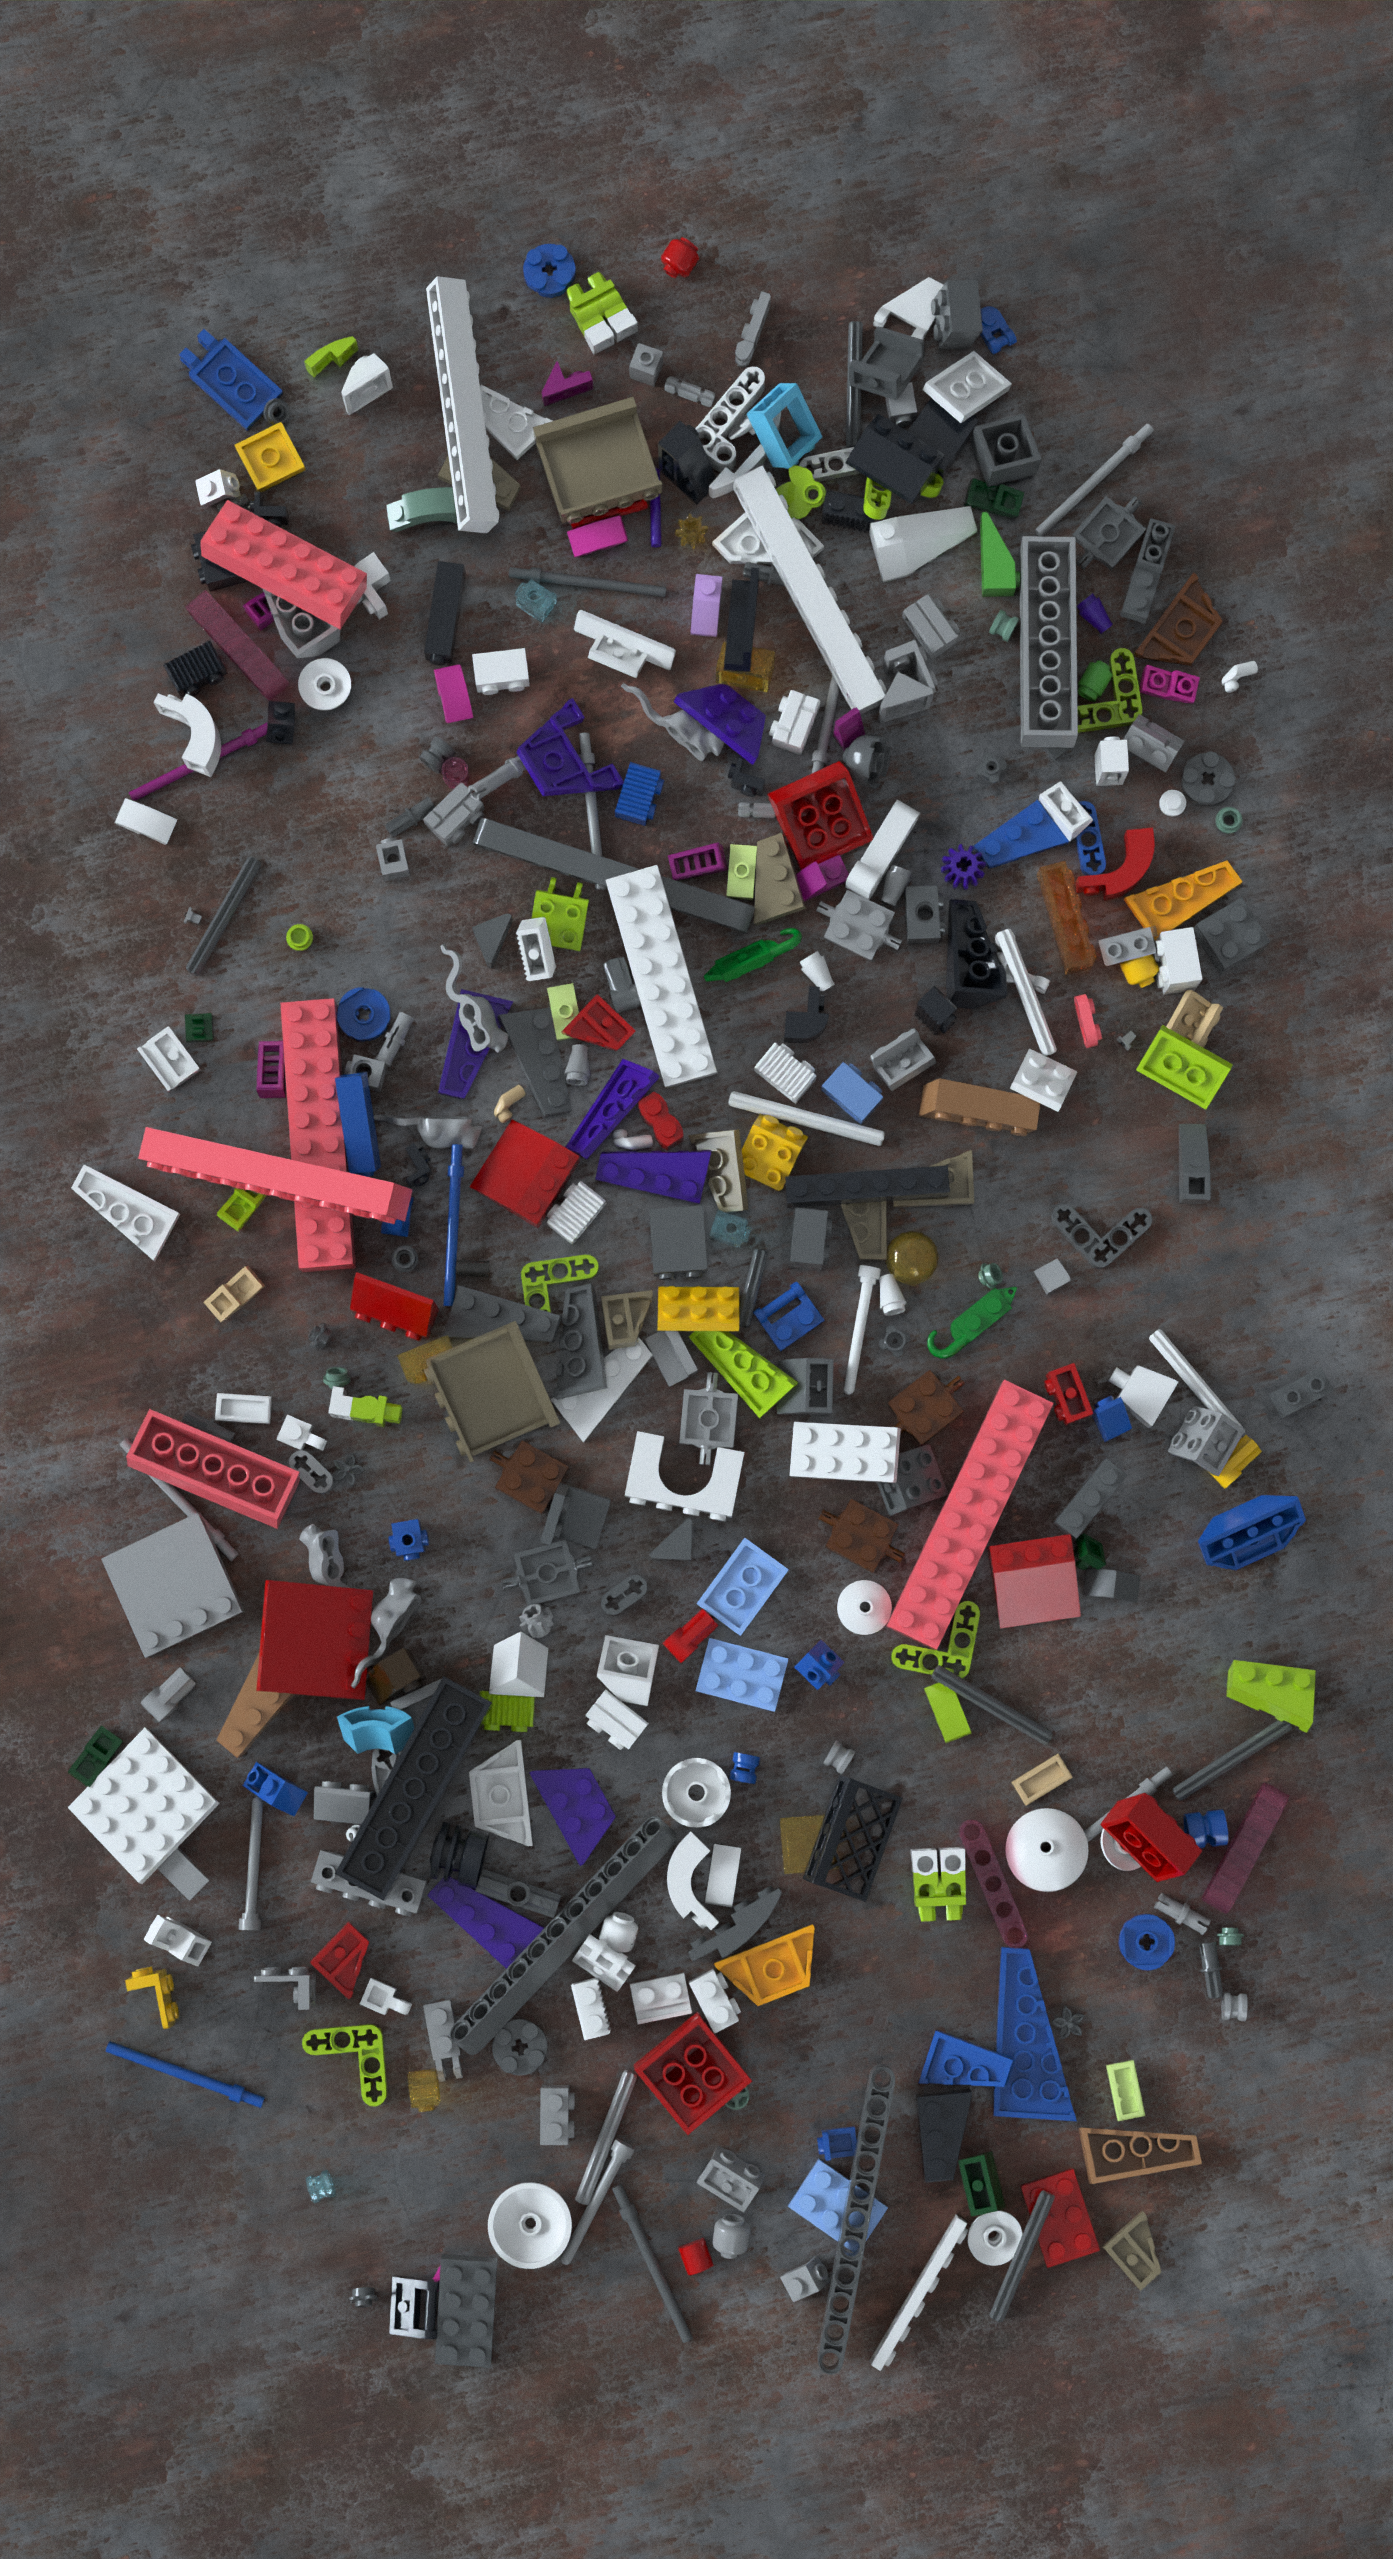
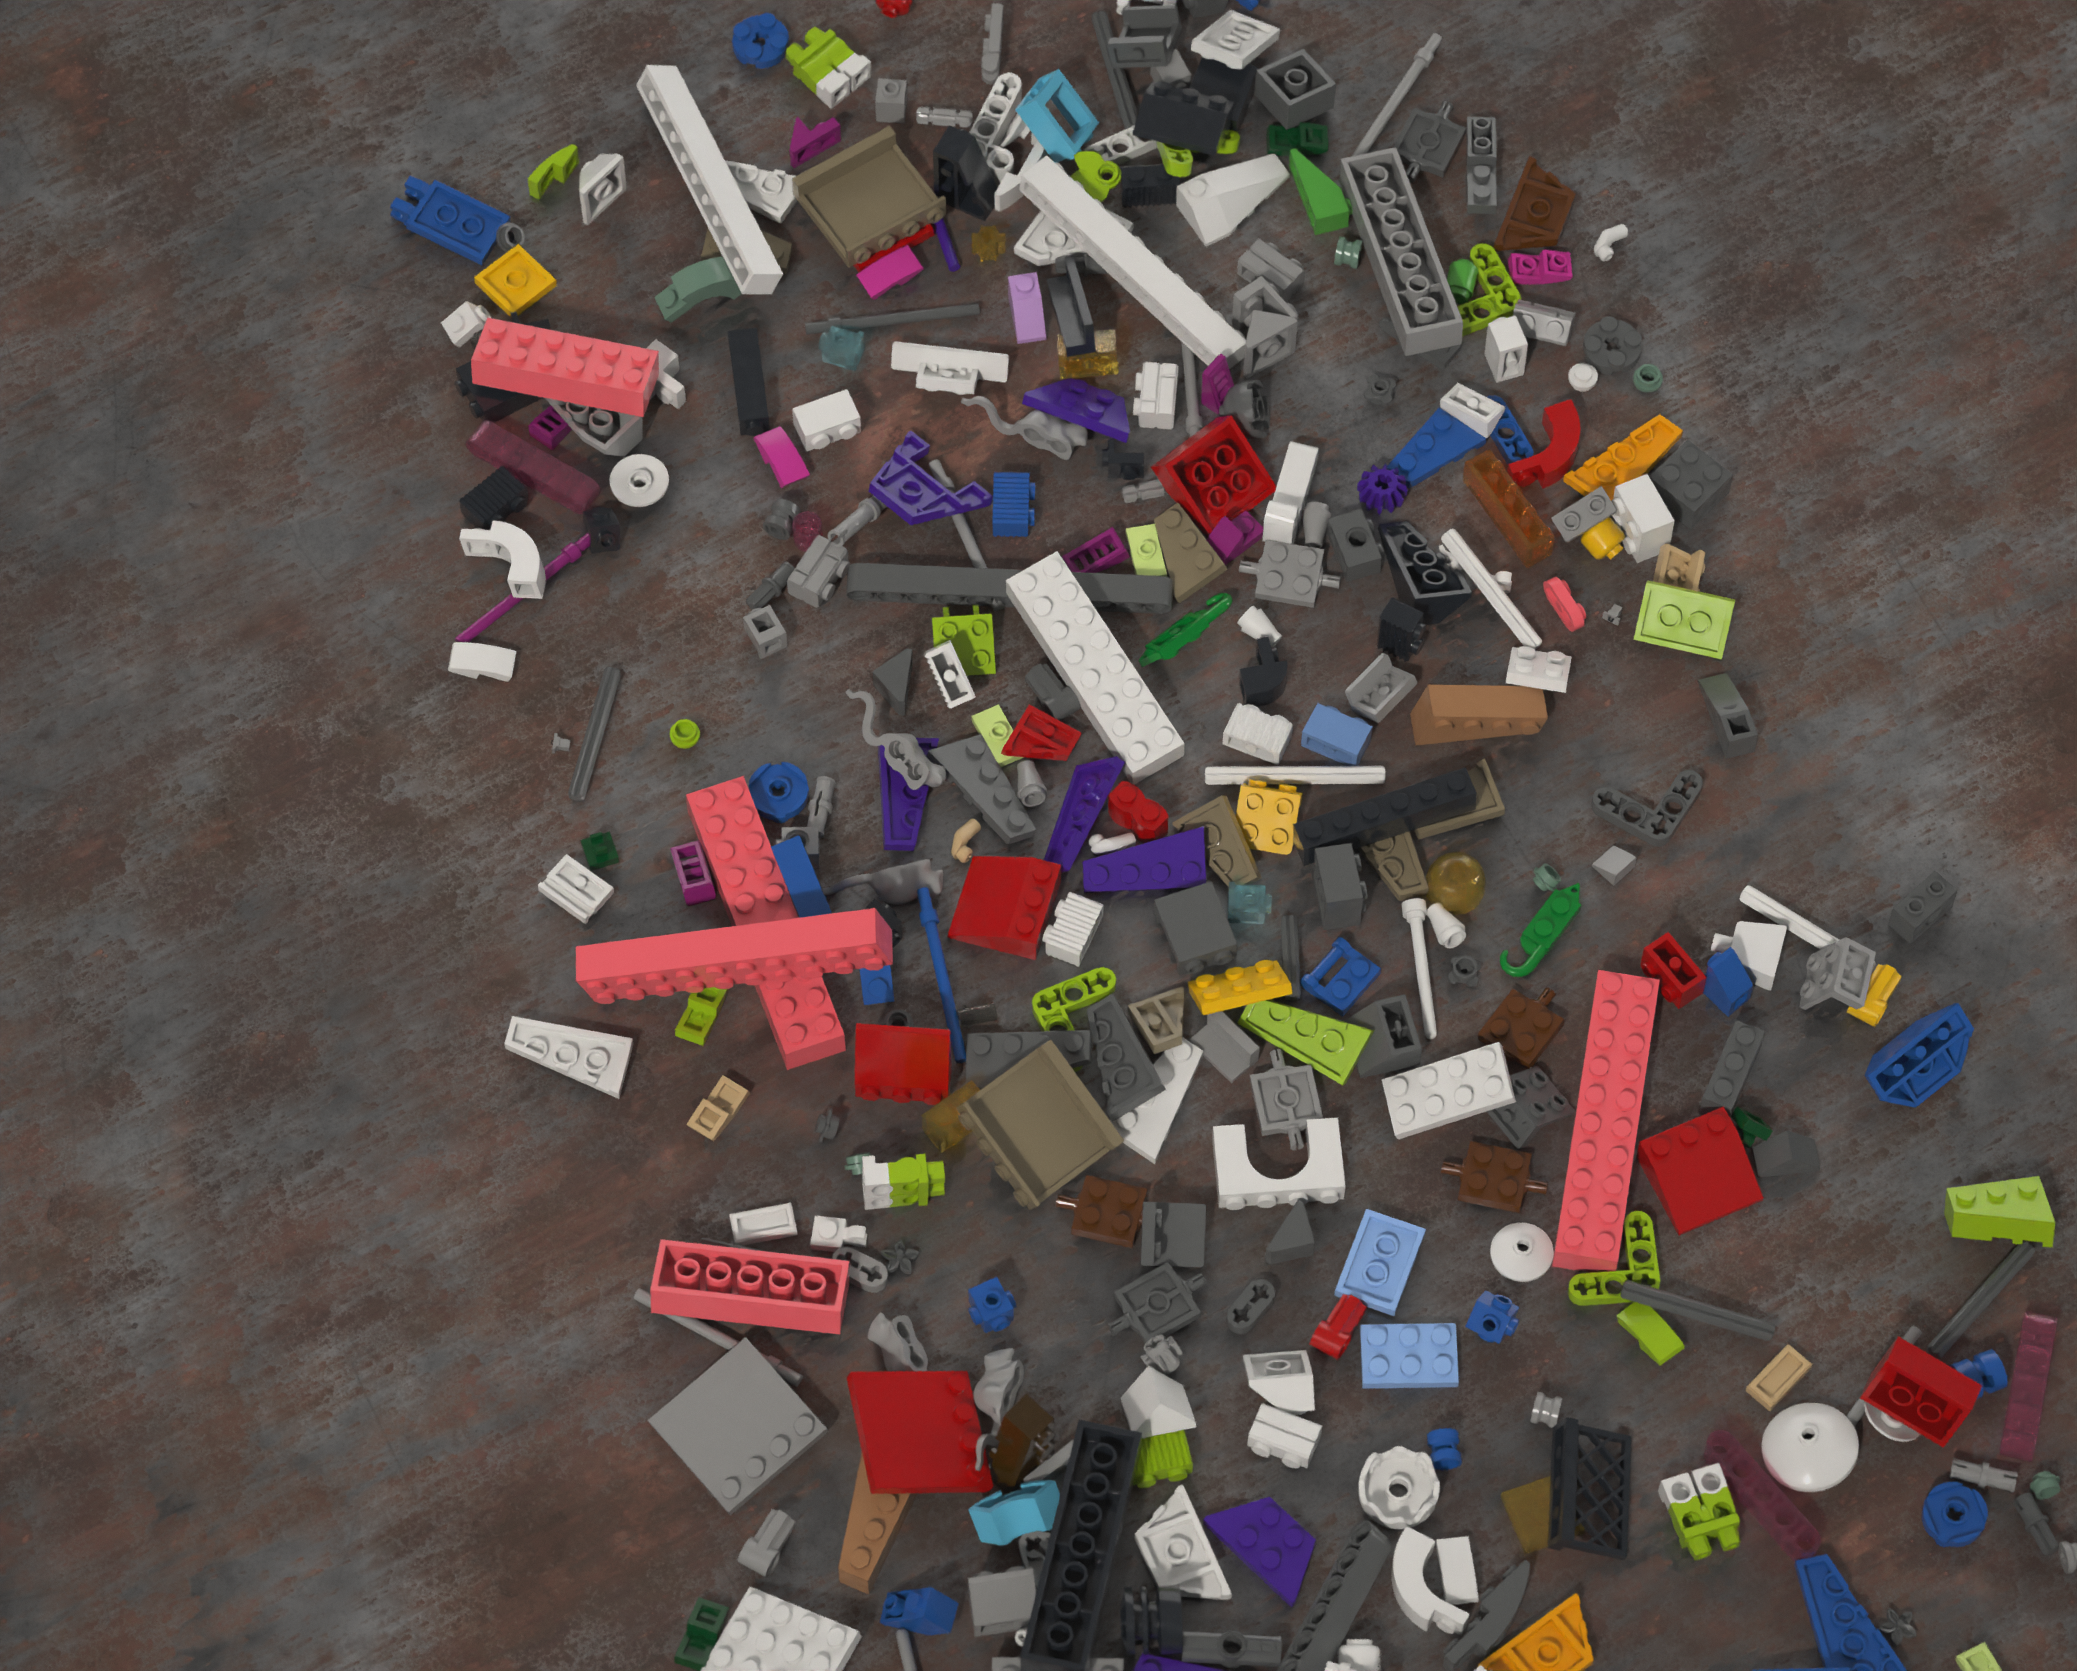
camera: 15 degrees left, 20 degrees down
dark purple cone [1076,593,1113,634] -> none

